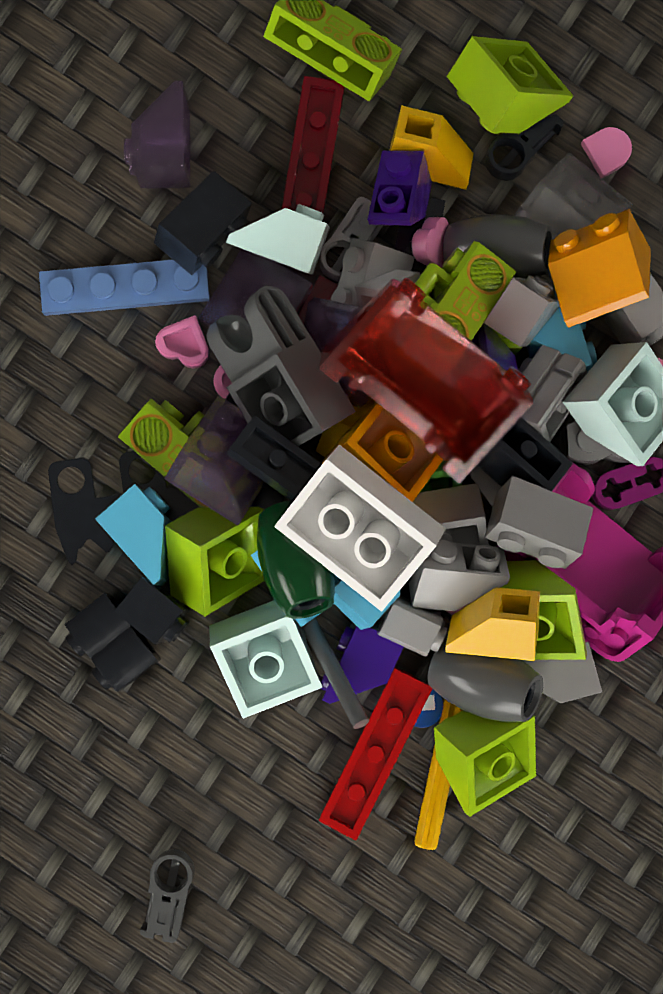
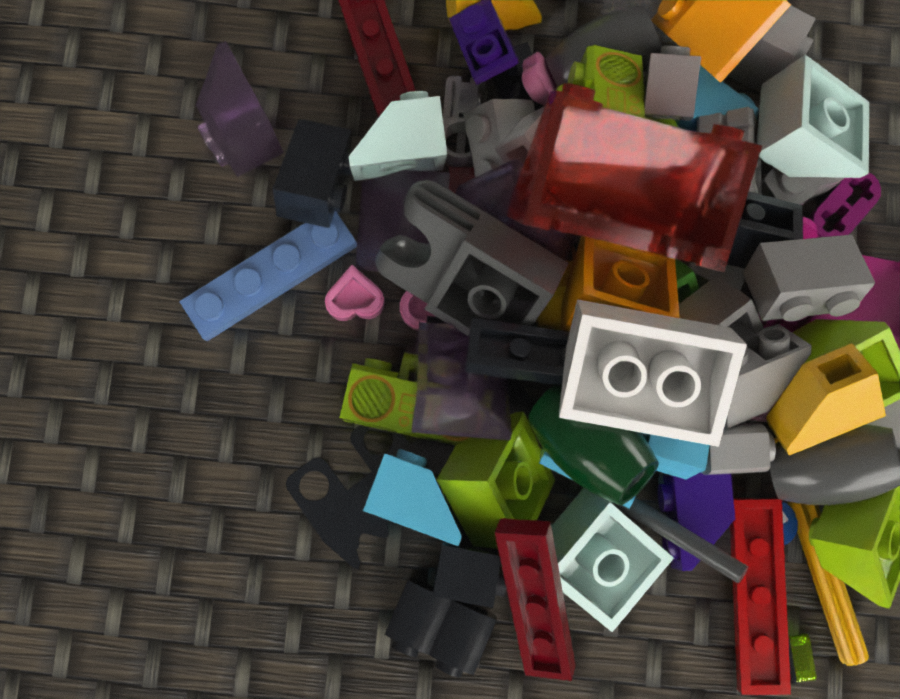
camera: 25 degrees left, 5 degrees down
none -> dark red plate [495,518,576,681]
none -> clear neon green piece [788,634,817,684]

